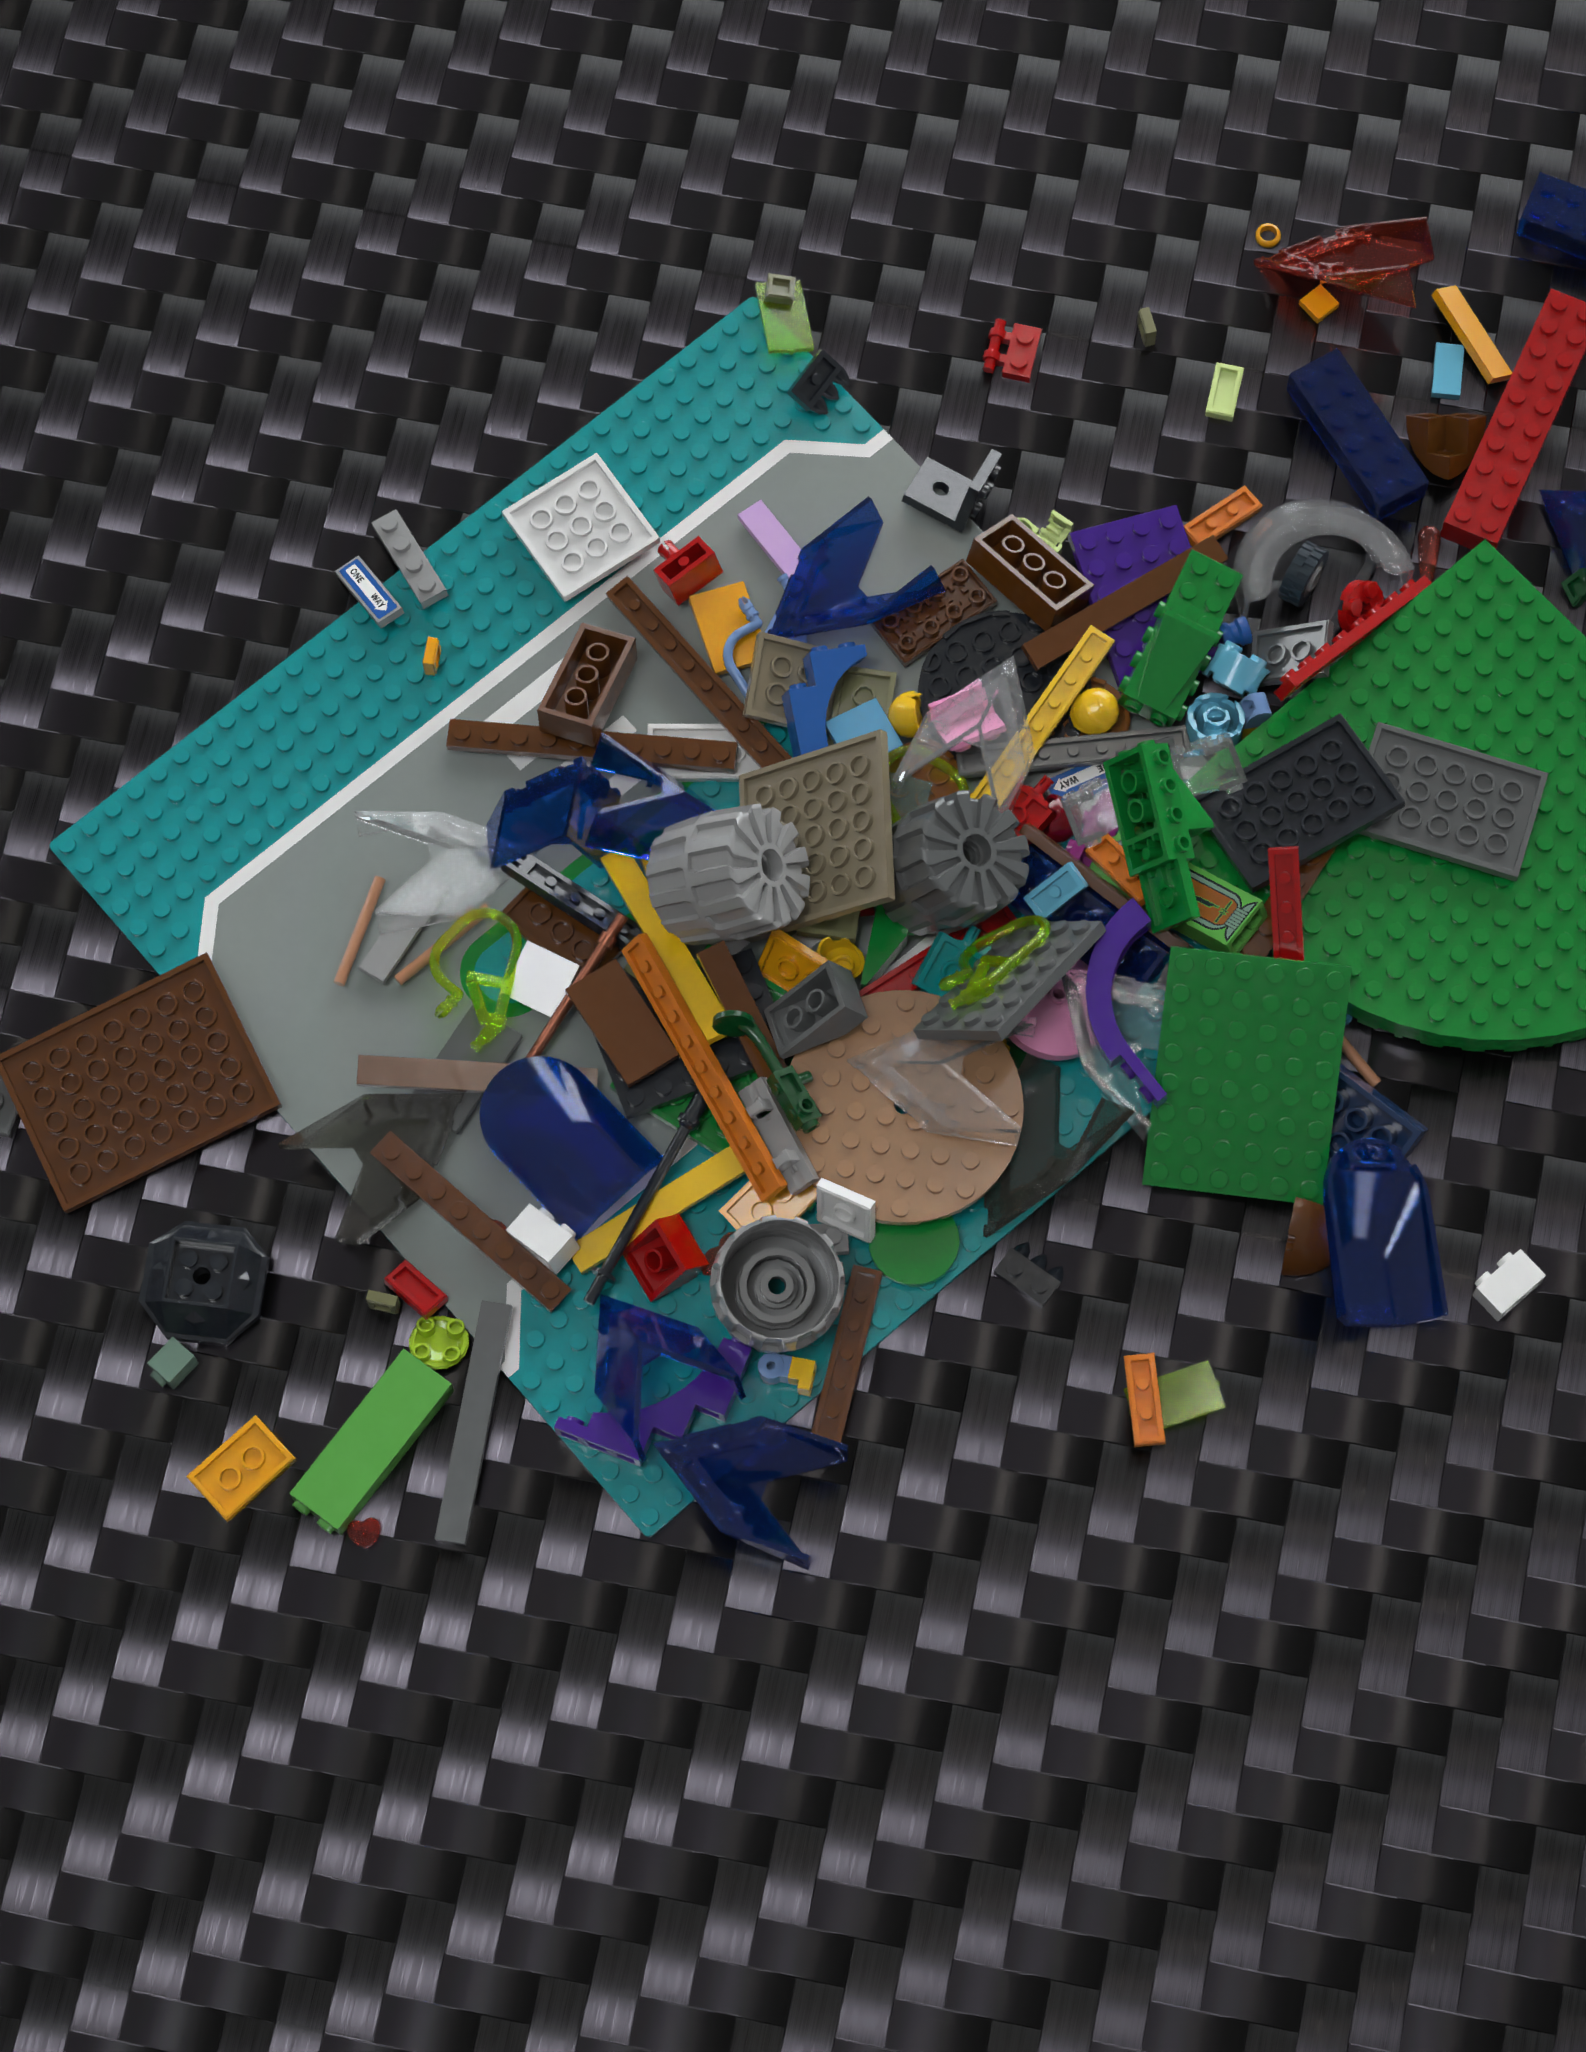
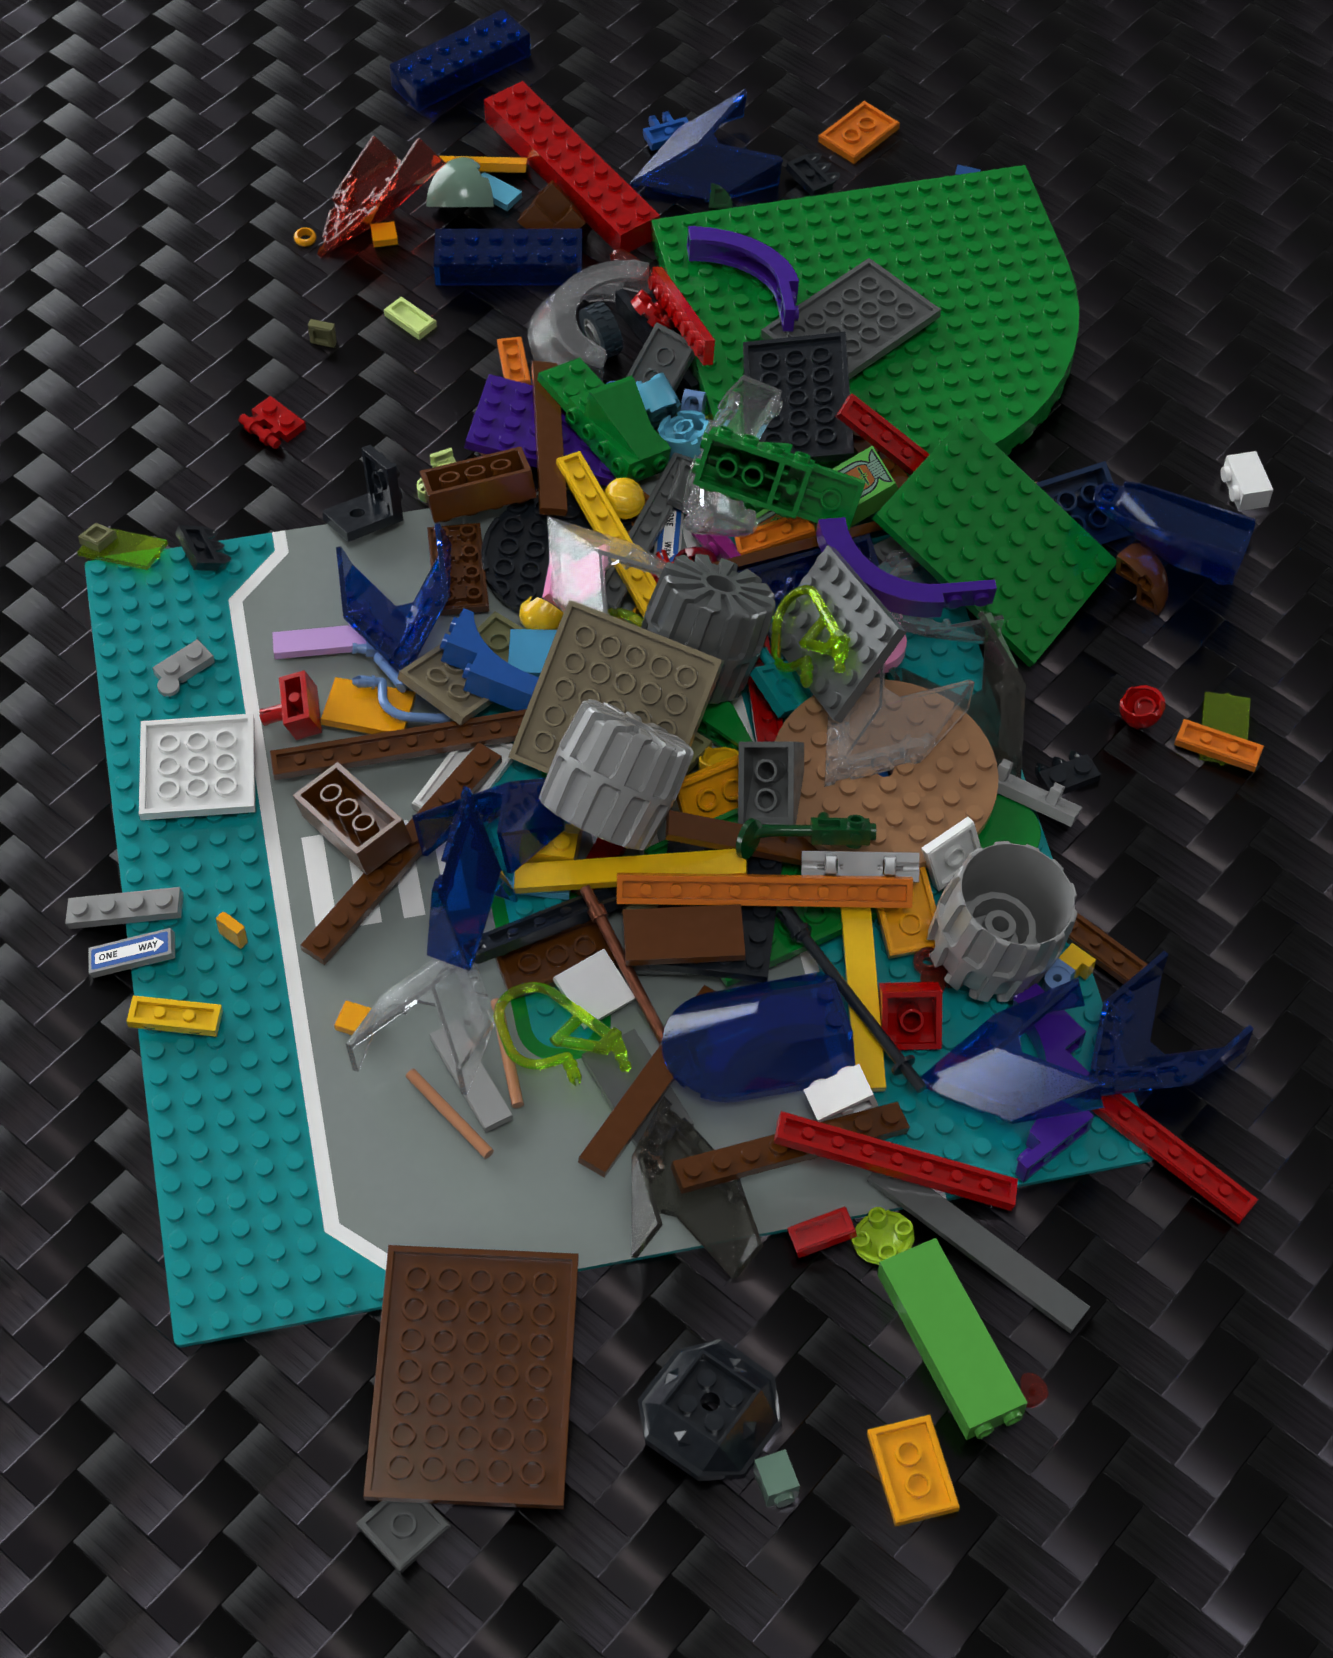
camera: 65 degrees left, 15 degrees down
olive tile [366,1289,401,1314] -> none
medium azure plate [1023,861,1089,921] -> none
none -> yellow plate [126,995,223,1037]
none -> light grey hinge [153,639,215,697]
none -> light orange tile [334,1000,374,1038]
none -> sand green brick [426,157,494,207]
none -> dark purple arch [687,226,799,331]
none -> red plate [774,1111,1018,1211]
none -> light grey hinge [997,759,1082,827]
none -> red tile [1089,1085,1259,1224]
none -> red hair [1119,685,1166,729]

